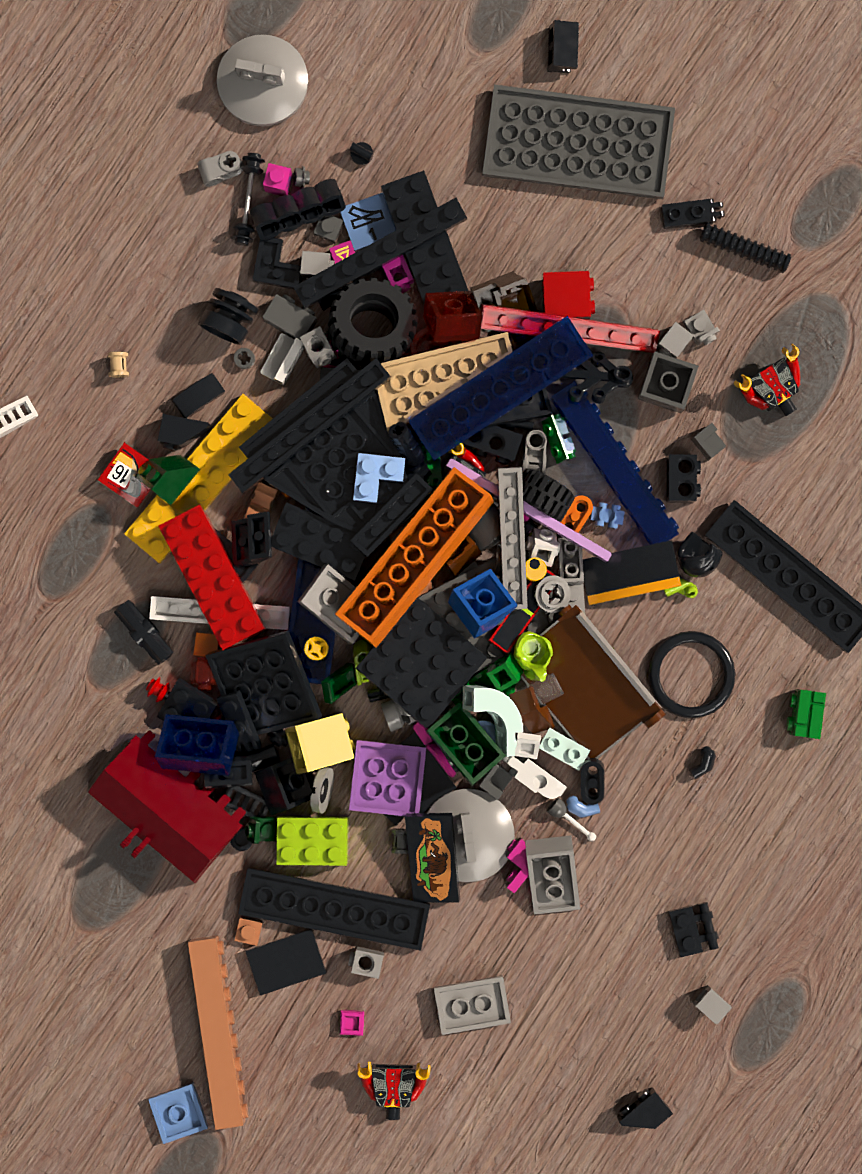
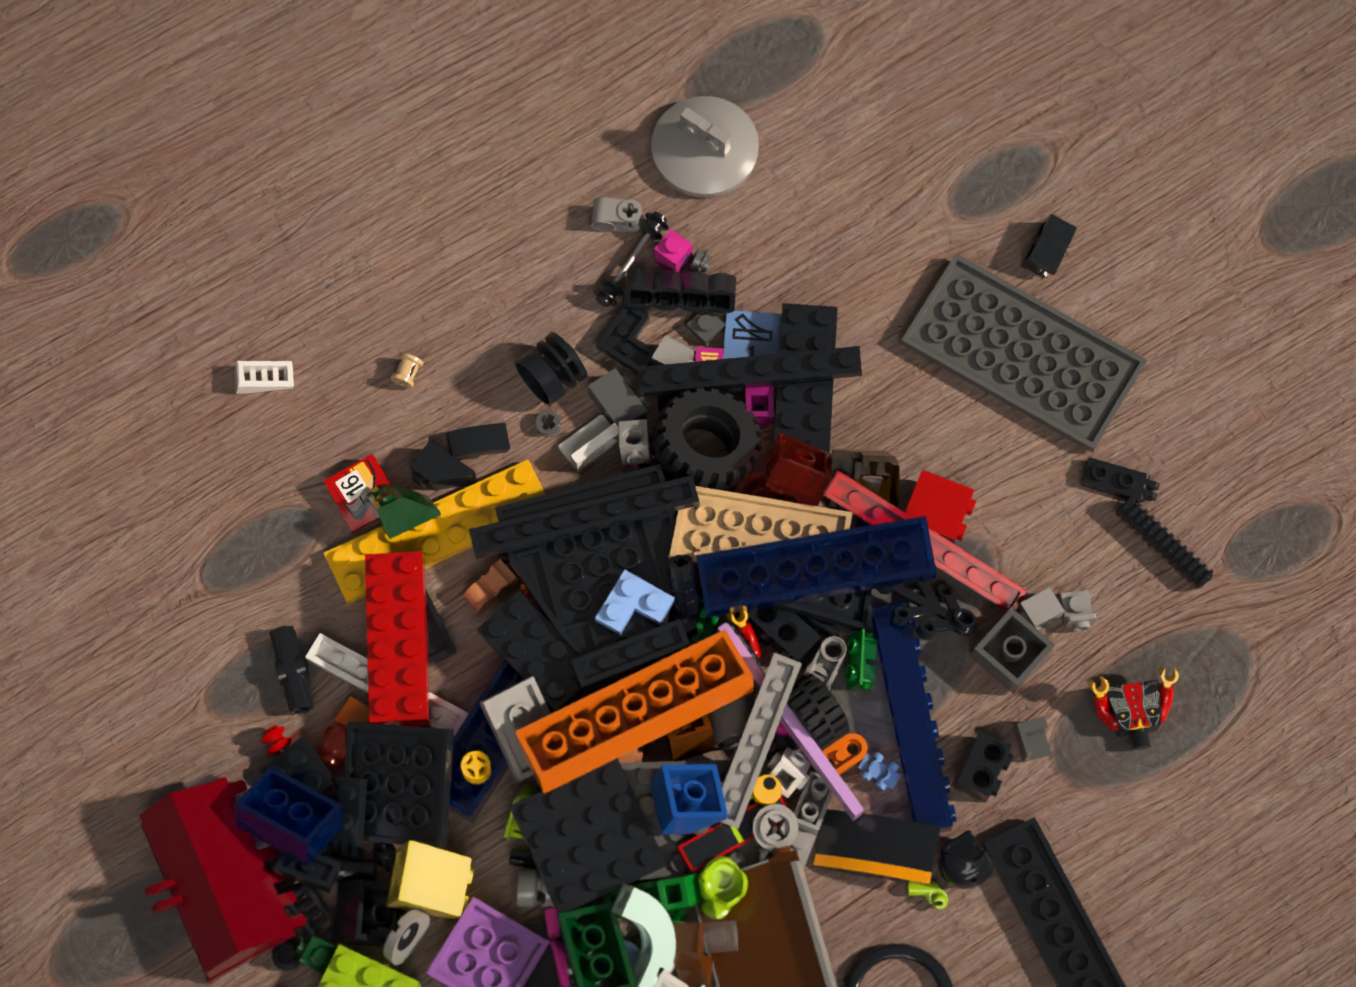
camera: 20 degrees right, 15 degrees down
black slope [231,511,272,568] -> none
dark green tile [321,663,357,704] -> none
black plate [349,142,374,165] -> none

